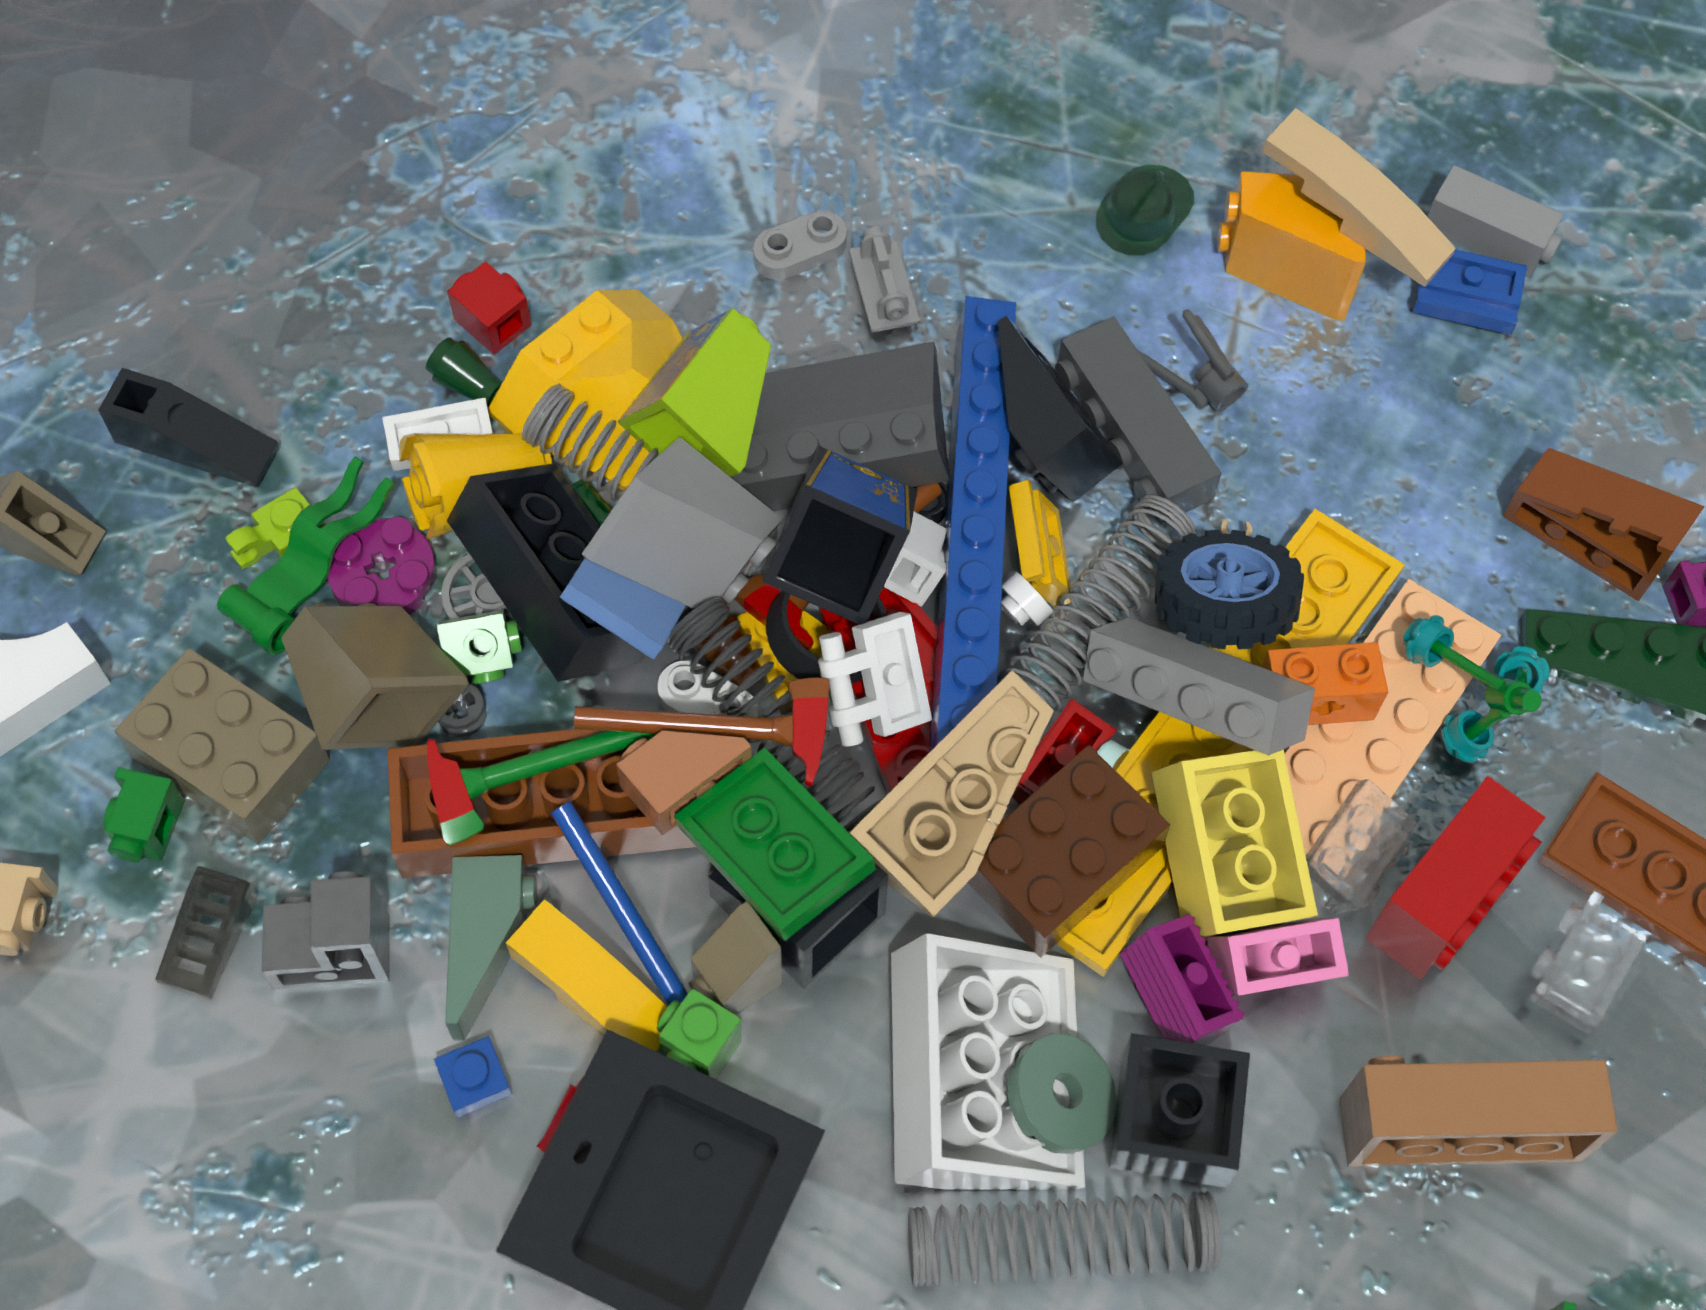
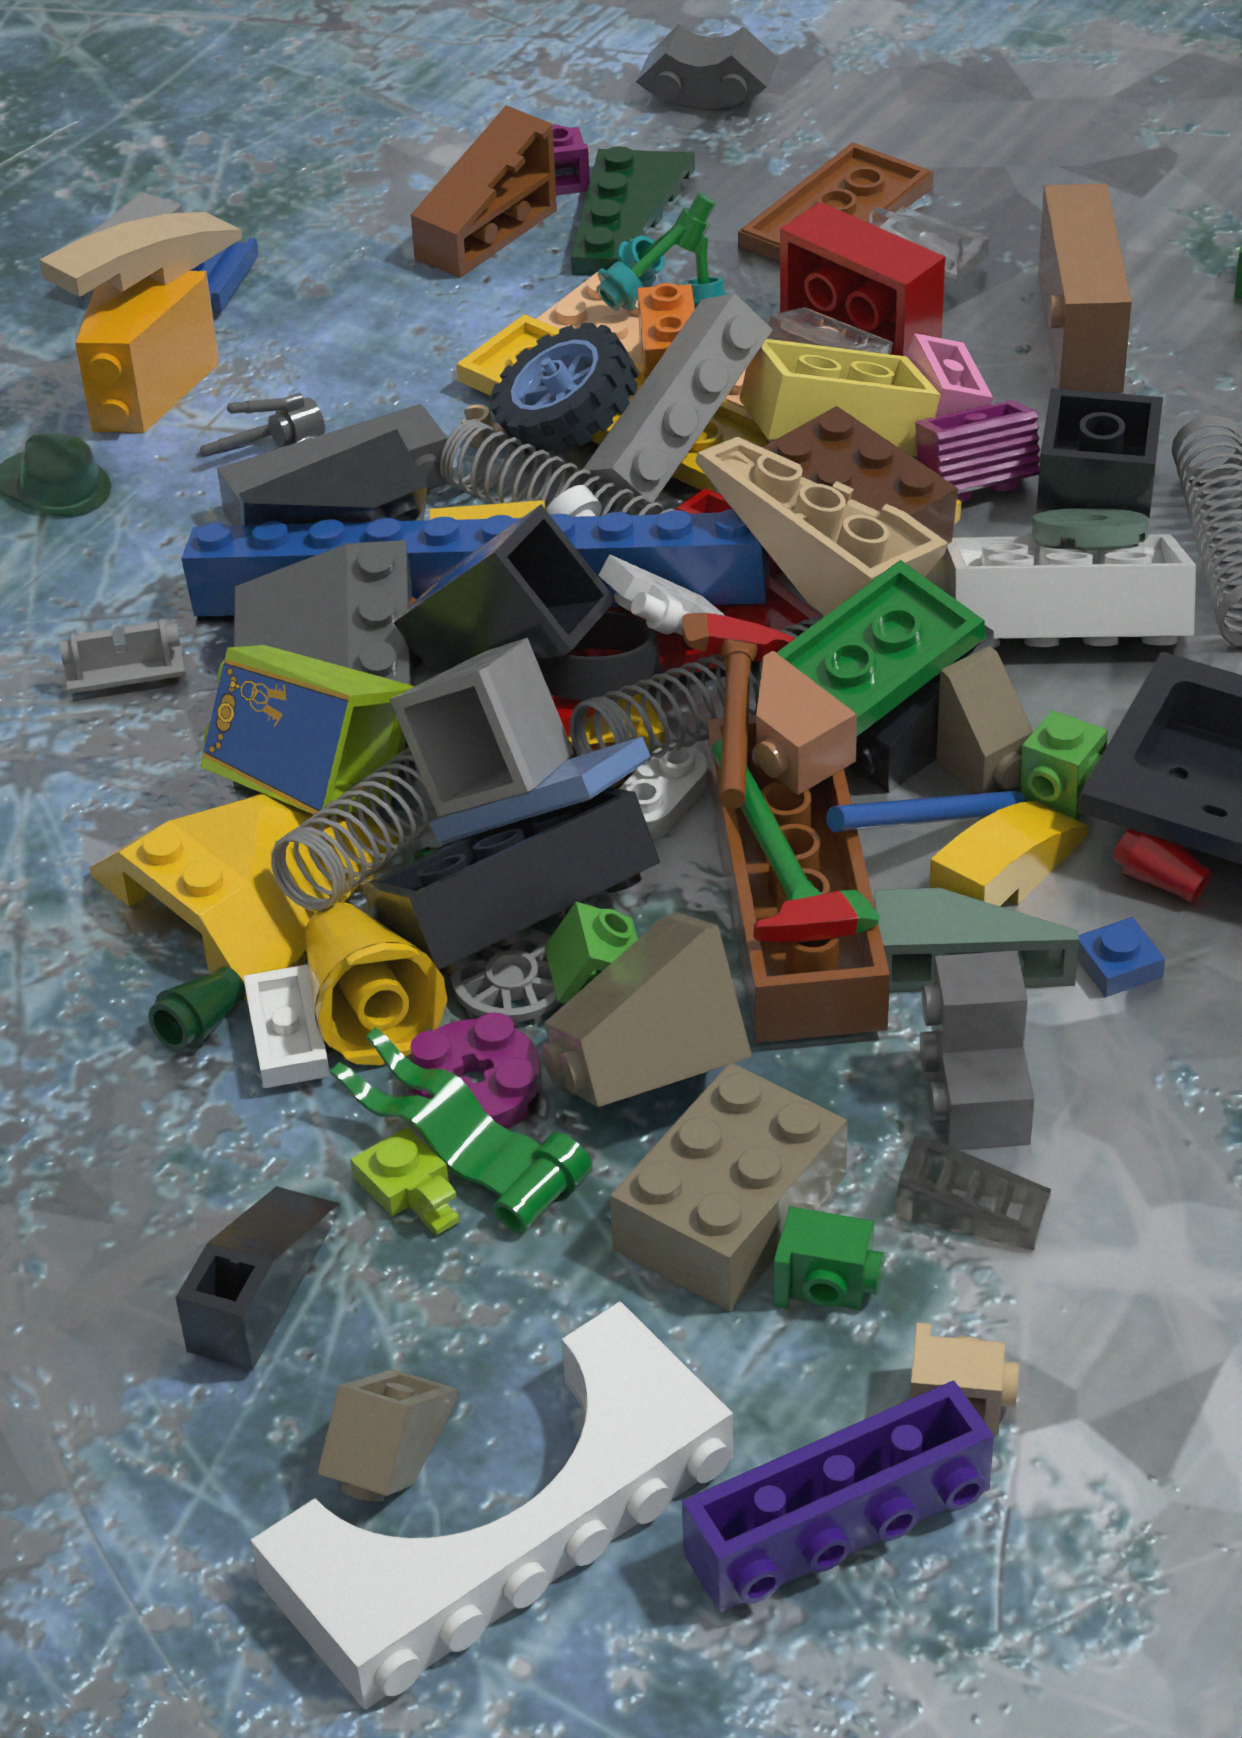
camera: 85 degrees left, 20 degrees down
red brick [447,261,532,355] -> none
light grey plate [753,210,847,280] -> none

